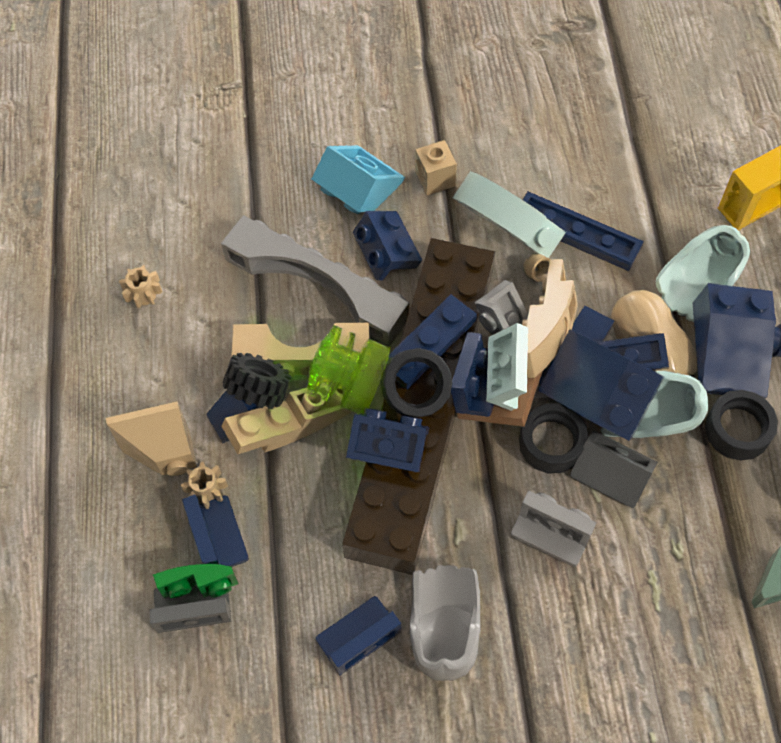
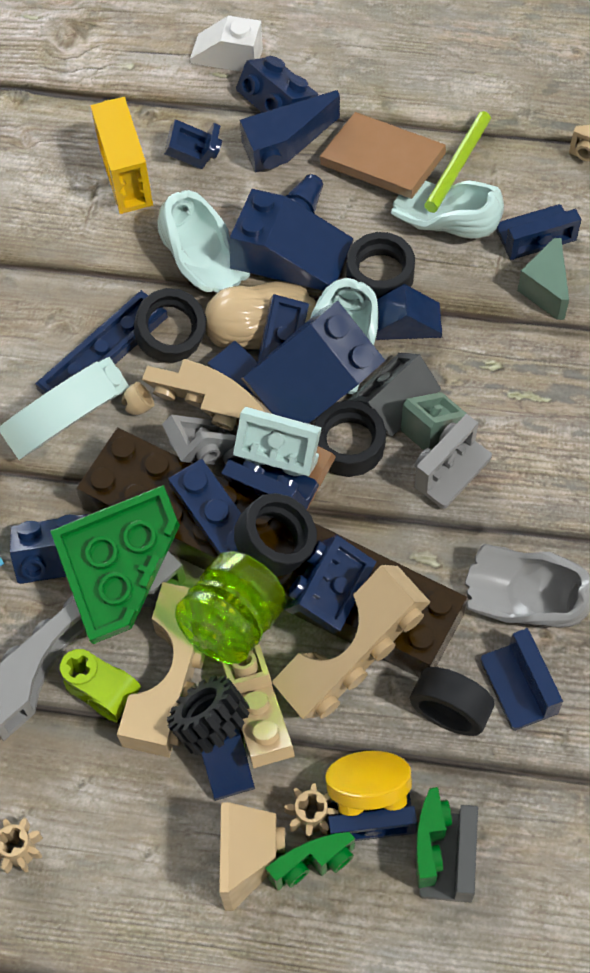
camera: 75 degrees left, 0 degrees up
none -> green plate [50,485,180,644]
none -> lime piece [60,649,141,722]
none -> black tyre [134,288,206,363]
none -> green slope [265,832,355,891]
none -> tan arch [272,565,430,719]
none -> yellow tile [325,751,412,816]
none -> dark blue slope [375,284,442,340]
none -> sand green slope [401,392,467,450]
none -> black tyre [409,667,495,736]

